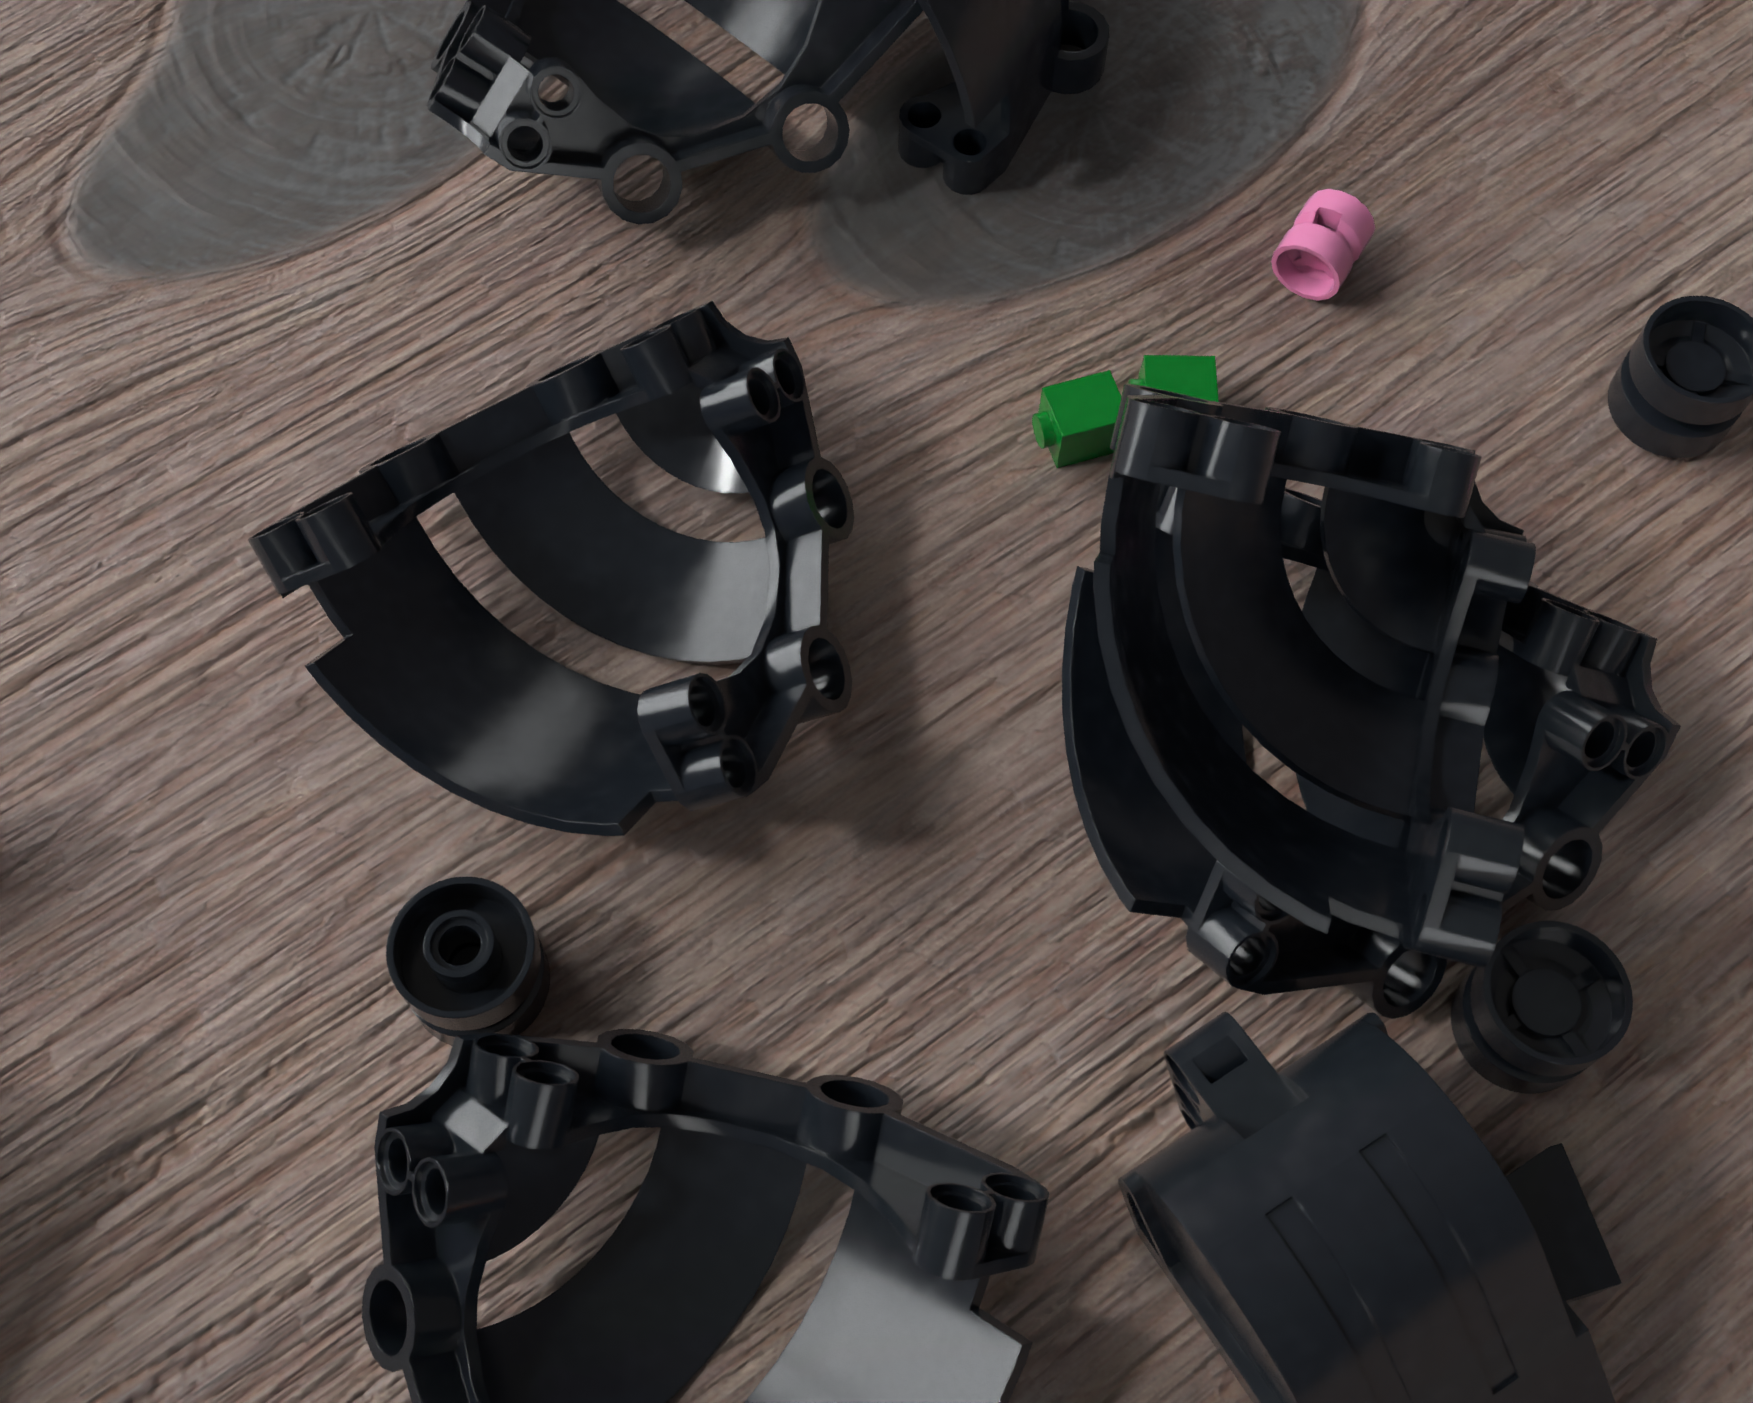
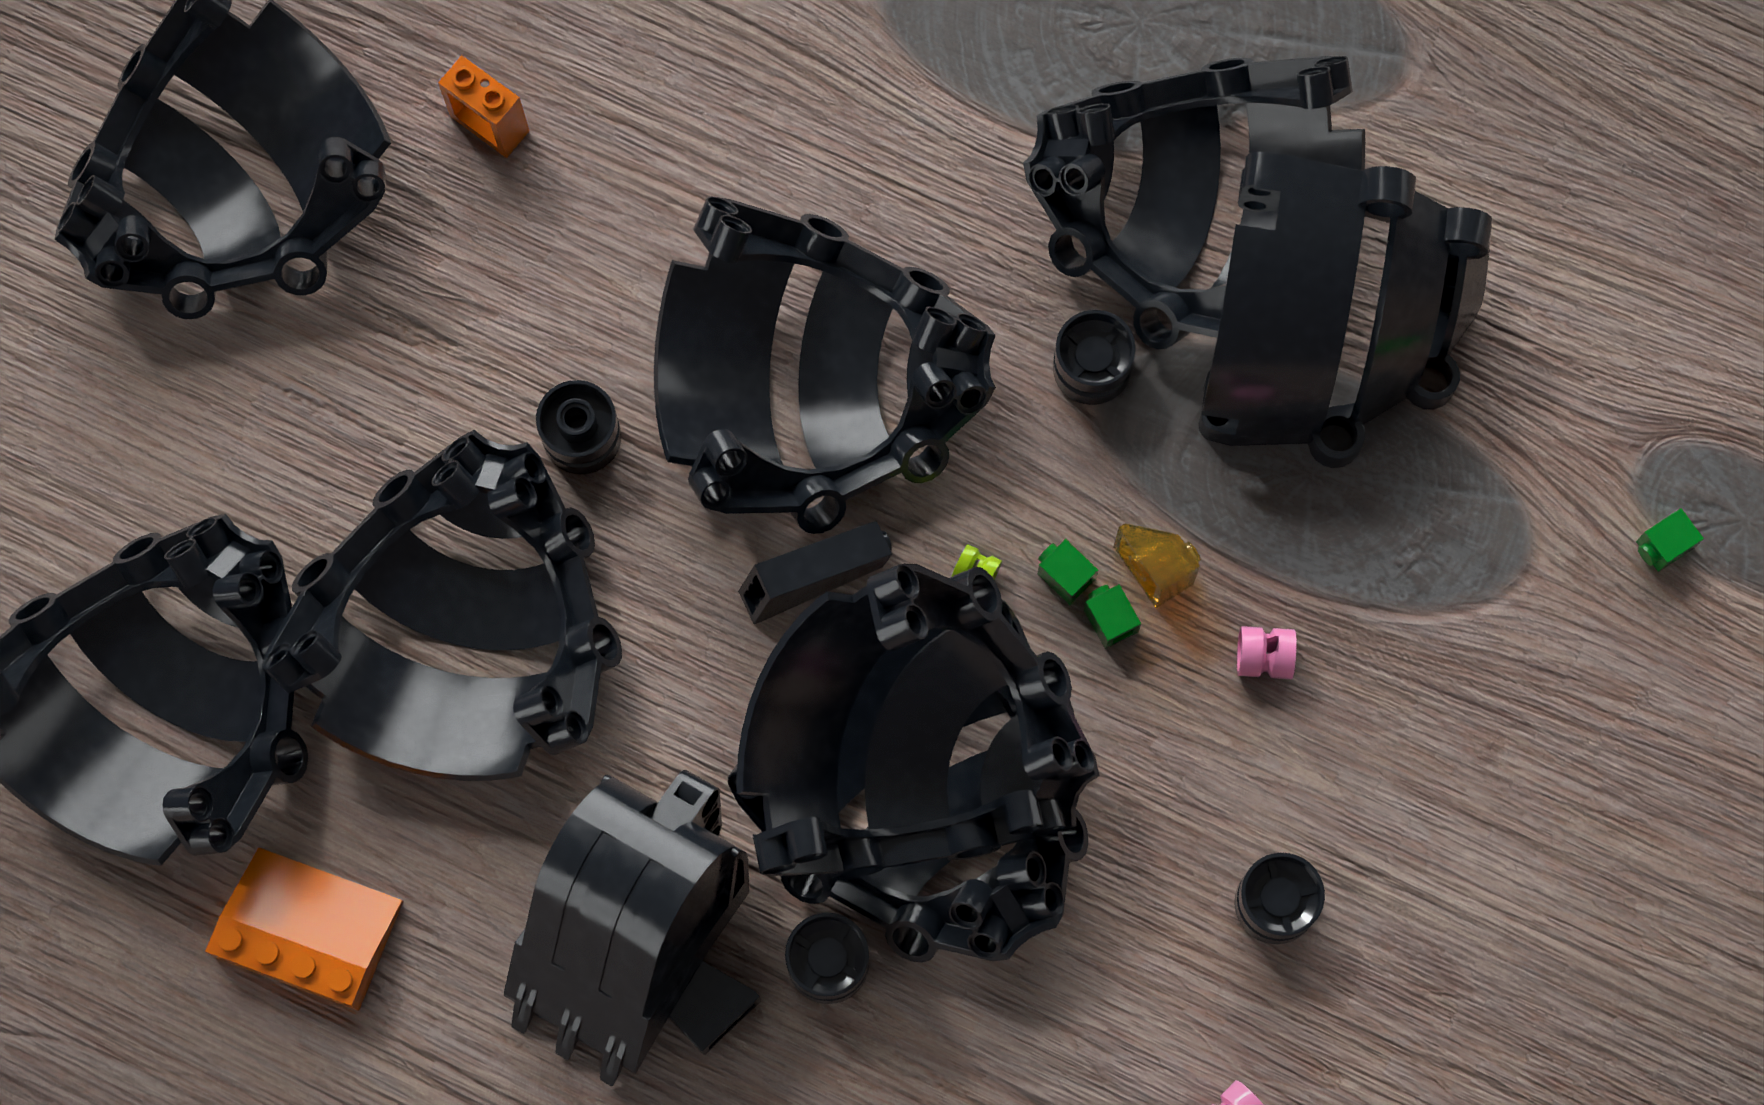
camera: 65 degrees right, 10 degrees up
none -> black slope [738,521,892,624]
none -> lime wheel [952,544,1002,580]
none -> black wheel [1053,310,1136,405]
none -> clear yellow slope [1113,523,1201,608]

